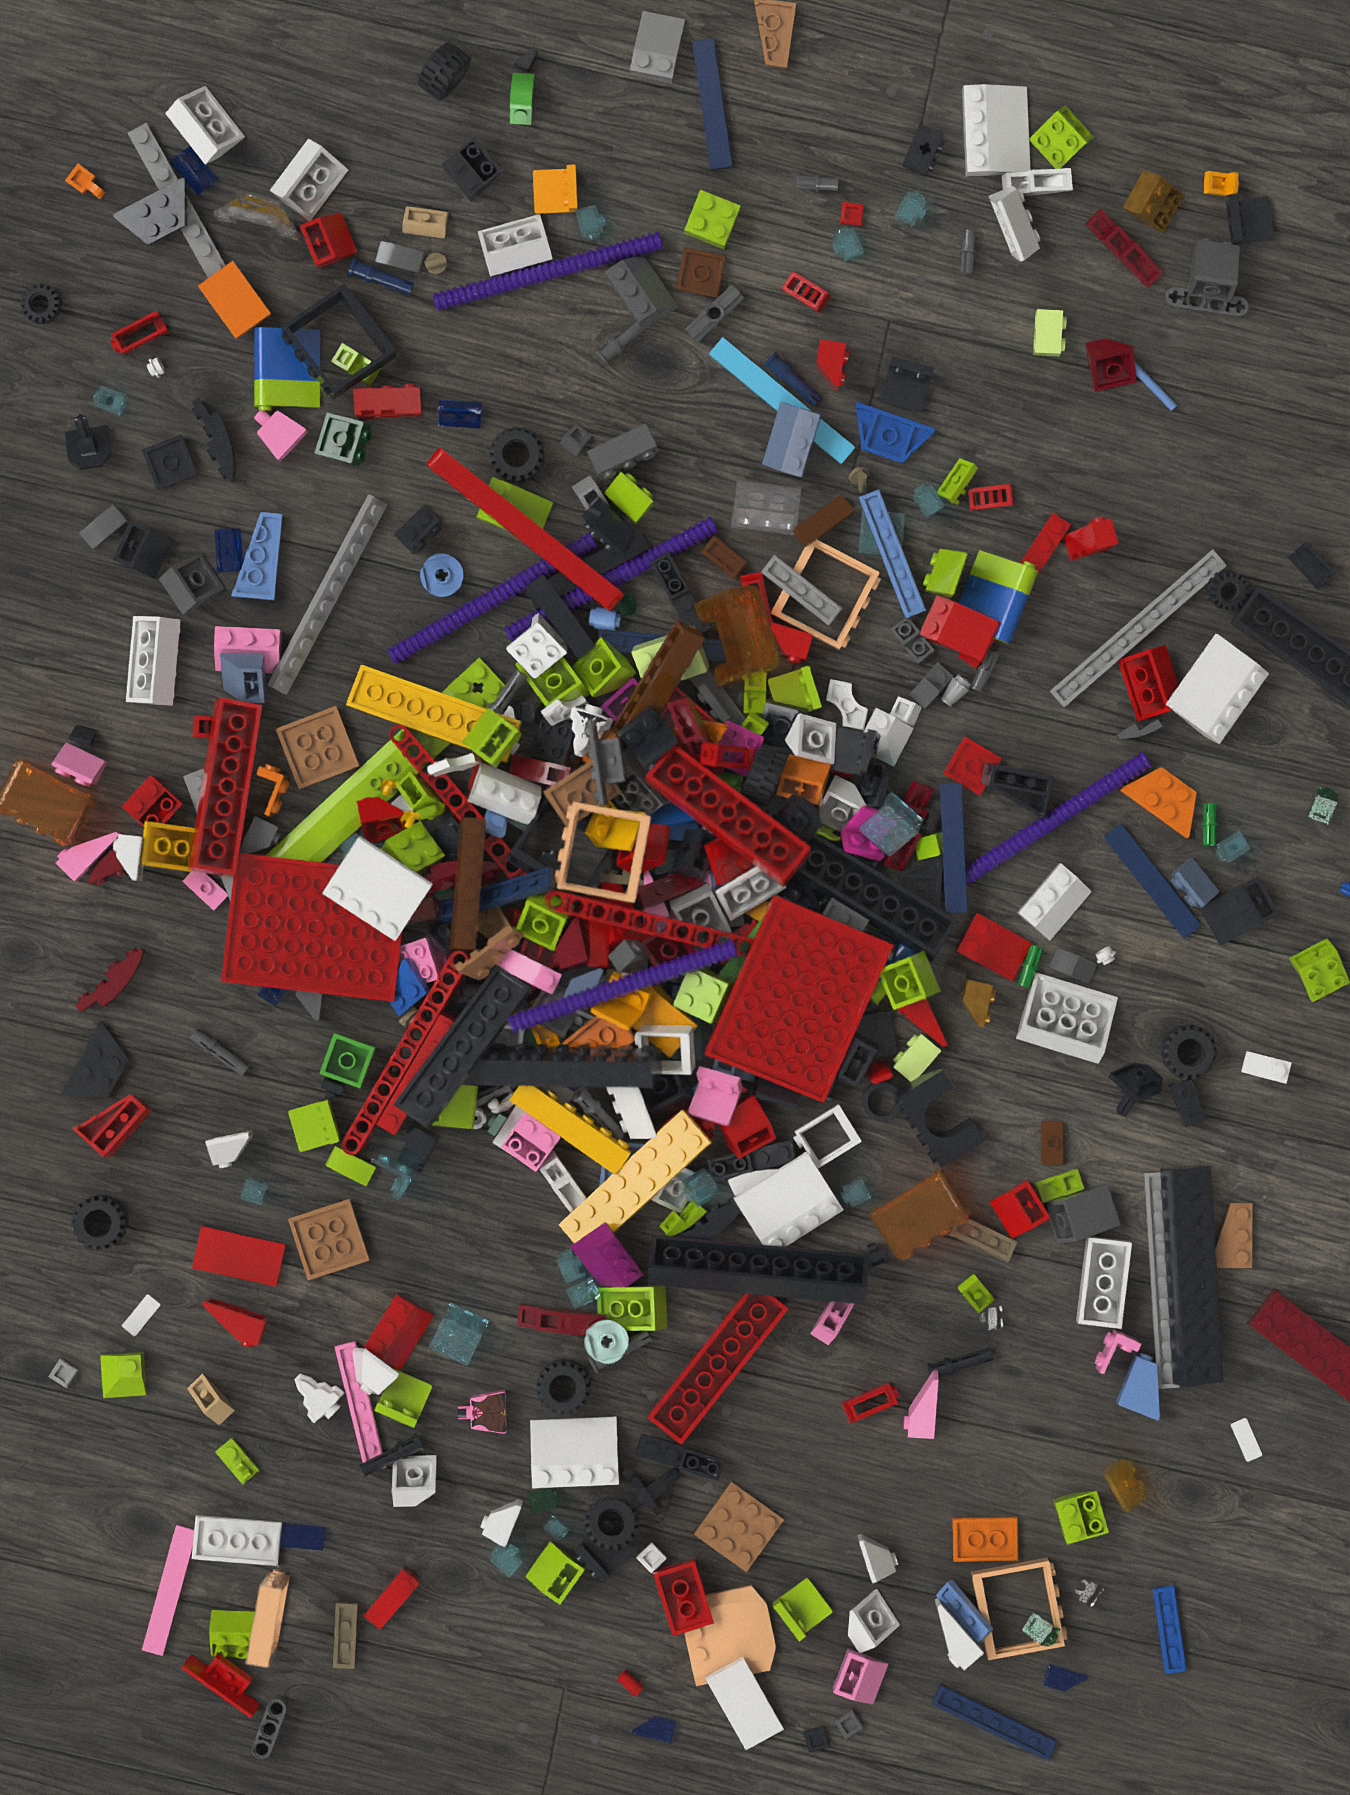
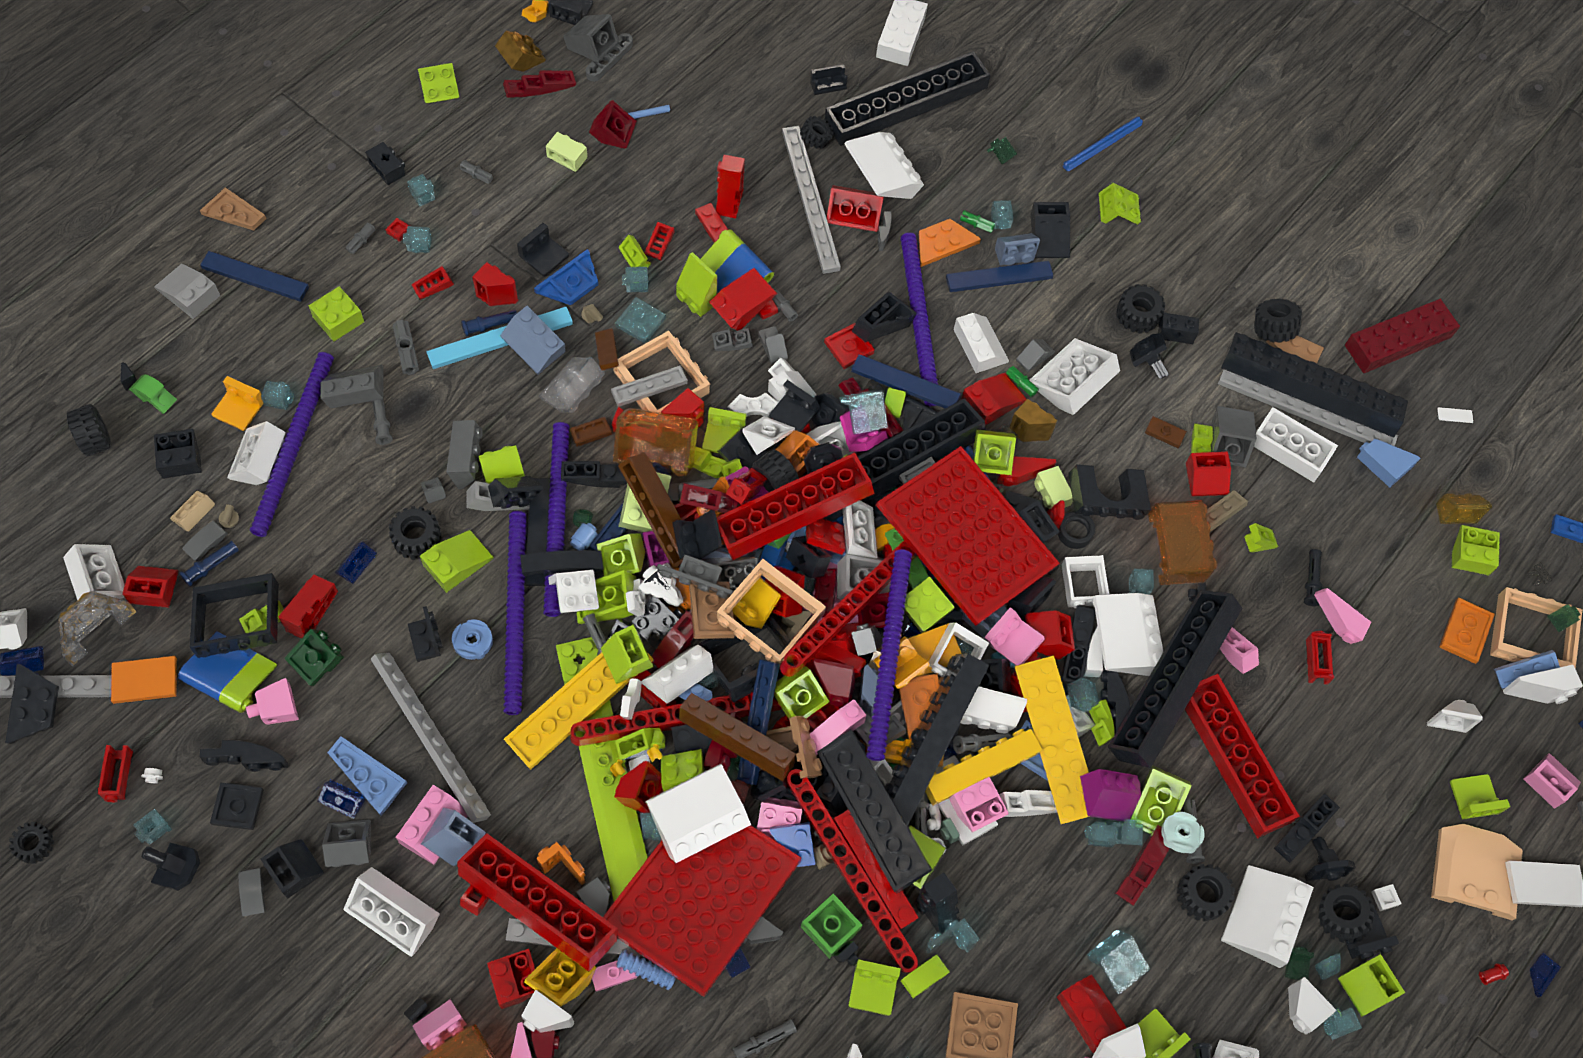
camera: 70 degrees left, 25 degrees down
medium nougat plate [276,706,360,790] -> none
red beam [425,447,624,612] -> none
torso [458,1390,507,1433] -> none
red slope [653,1558,714,1636] -> none
reddish brown tile [676,247,726,299] -> none
medium nougat plate [694,1481,784,1572] -> none
white slope [848,1589,900,1654] -> none
medium blue tile [859,490,926,619] -> none
light grey cone [941,674,972,707] -> none
white slope [962,84,1030,176] -> none
clear smoke tile [978,1305,1003,1330] -> none
white slope [989,186,1040,262] -> none
white slope [1002,168,1073,196] -> none
bright pink bracket [1094,1328,1141,1374] -> none
white plate [1095,946,1116,965] -> none
white slope [1241,1051,1292,1083] -> none
none -> medium blue piece [616,949,676,990]
none -> black tyre [1254,298,1302,343]

